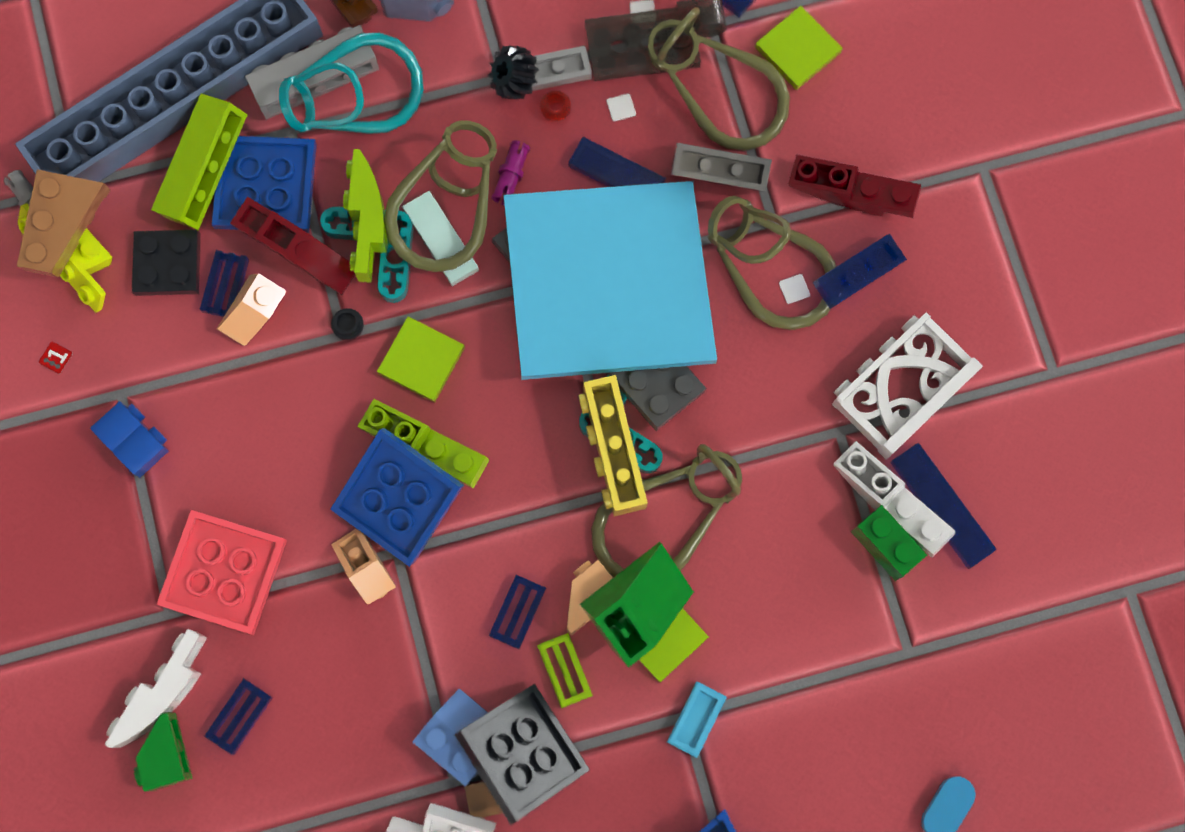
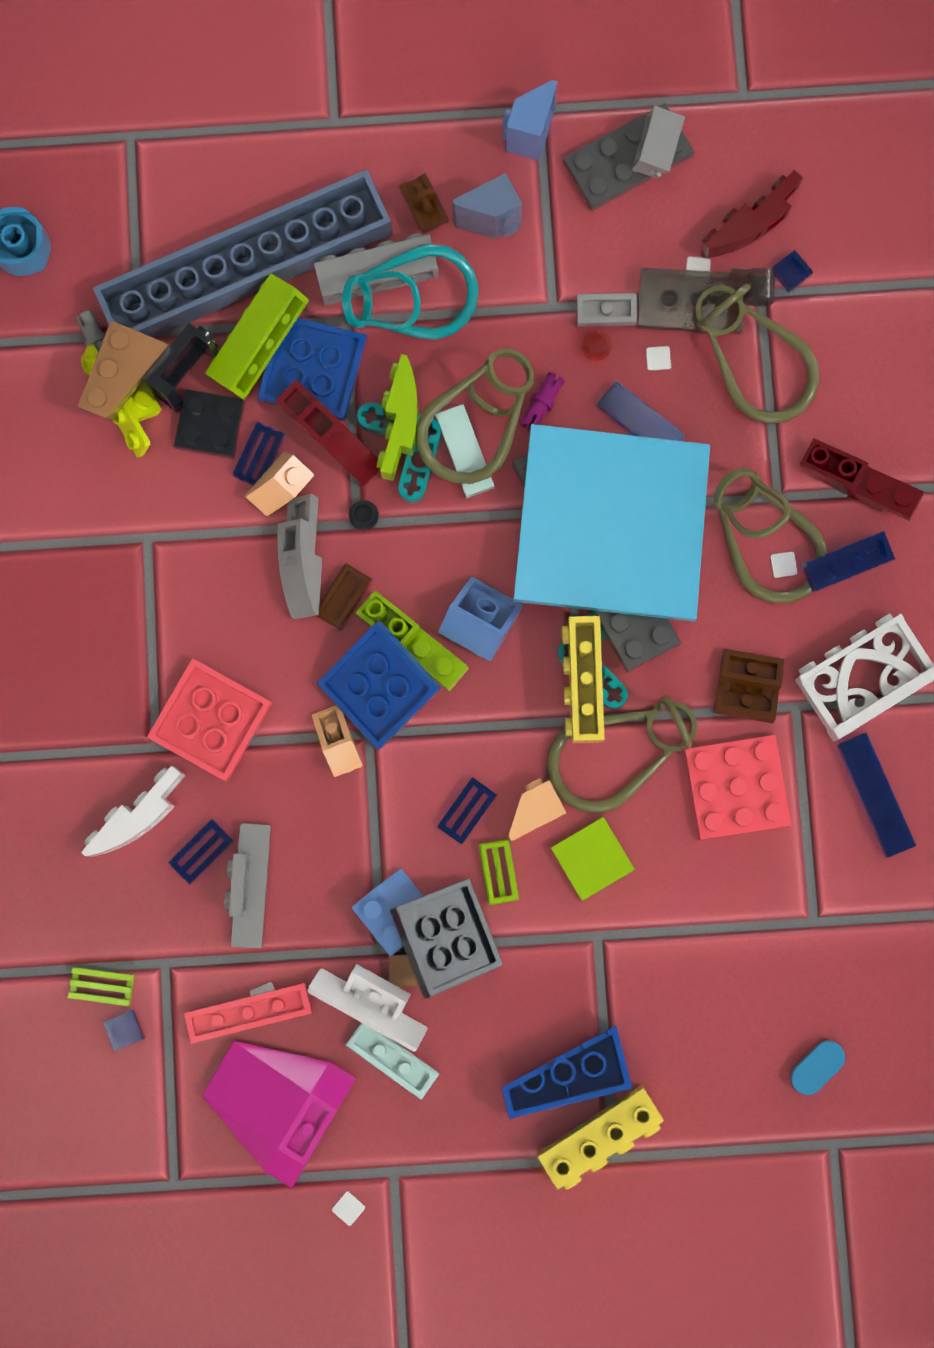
camera: 20 degrees right, 5 degrees up
red sticker [39,342,73,374] -> none
blue brick [90,401,169,478] -> none
green slope [134,712,193,792] -> none
lime tile [377,316,465,403] -> none
black gear [488,45,540,100] -> none
green slope [580,542,694,668] -> none
medium azure tile [667,681,727,758] -> none
dark grey brick [670,143,772,191] -> none
lime tile [755,6,843,91] -> none
white slope [833,441,955,558] -> none
green brick [851,505,927,581] -> none
none -> black panel [143,323,219,413]
none -> light grey bracket [224,823,271,948]
none -> light grey slope [277,494,322,619]
none -> reddish brown tile [316,563,372,631]
none -> medium blue slope [438,576,524,662]
none -> coral plate [684,735,792,840]
none -> reddish brown slope [713,649,784,723]

